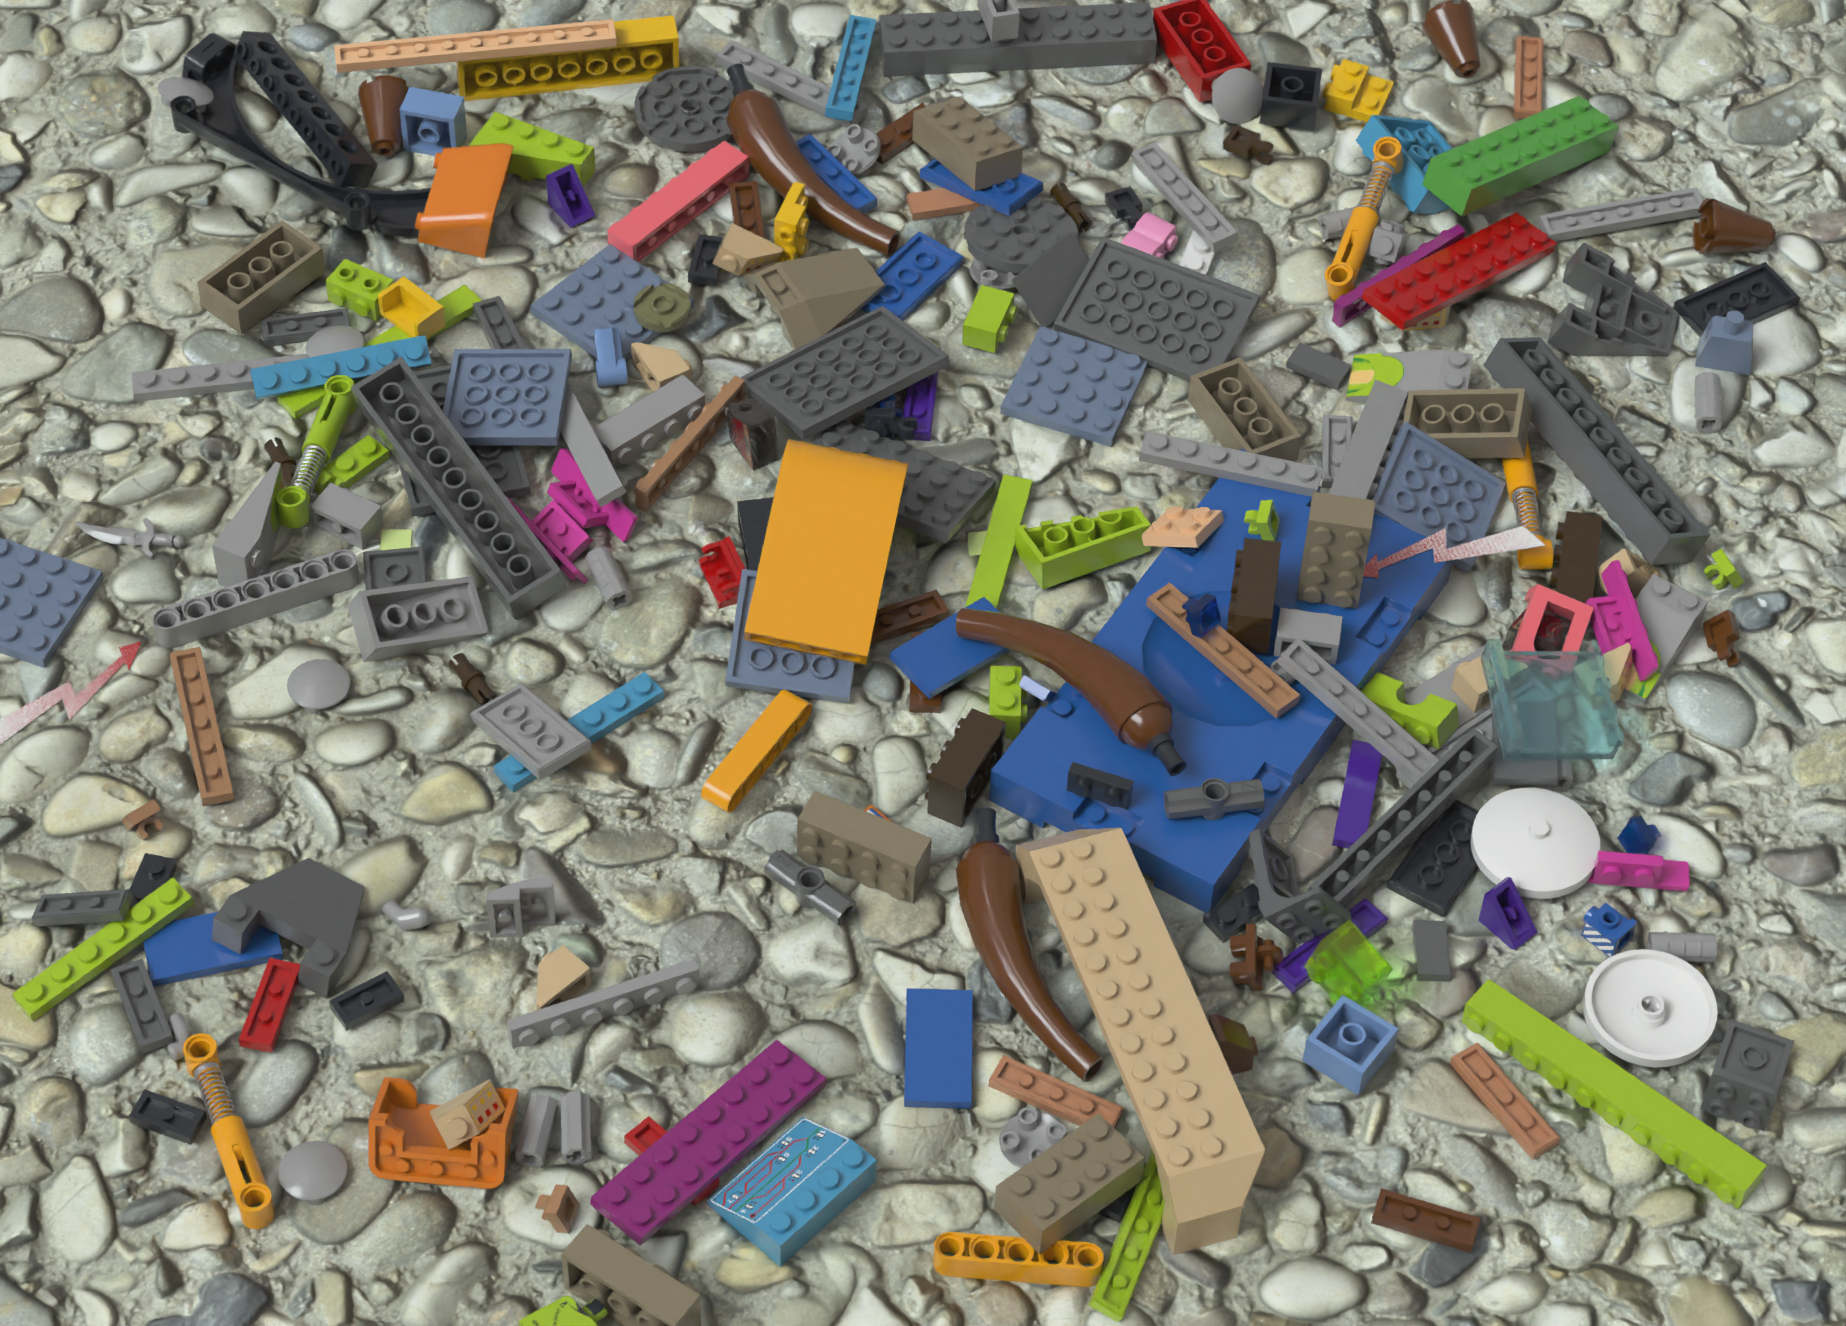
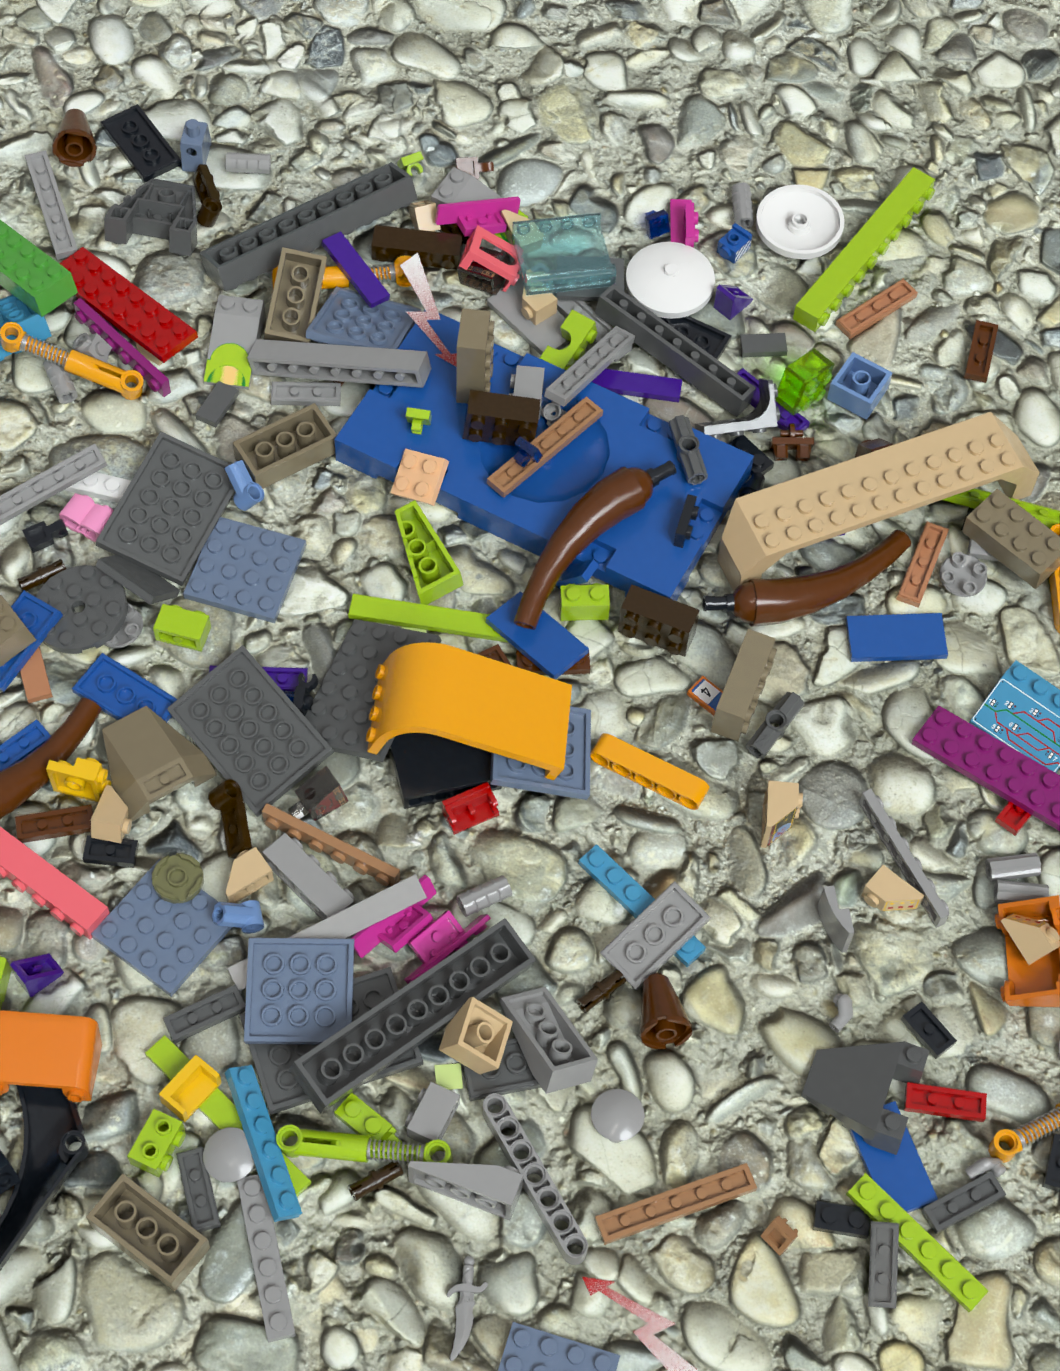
camera: 95 degrees left, 10 degrees up
light grey plate [1139,431,1323,497] -> none
dark grey bracket [1700,1019,1794,1131] -> none
none -> dark brown plate [192,164,222,227]
none -> dark brown plate [208,779,252,859]
none -> medium blue piece [224,460,264,511]
none -> dark purple tile [322,231,390,308]
none -> tan slope [439,997,513,1074]
none -> reddish brown cone [640,973,692,1049]
none -> black cone [739,473,765,497]
none -> tan slope [761,780,803,848]

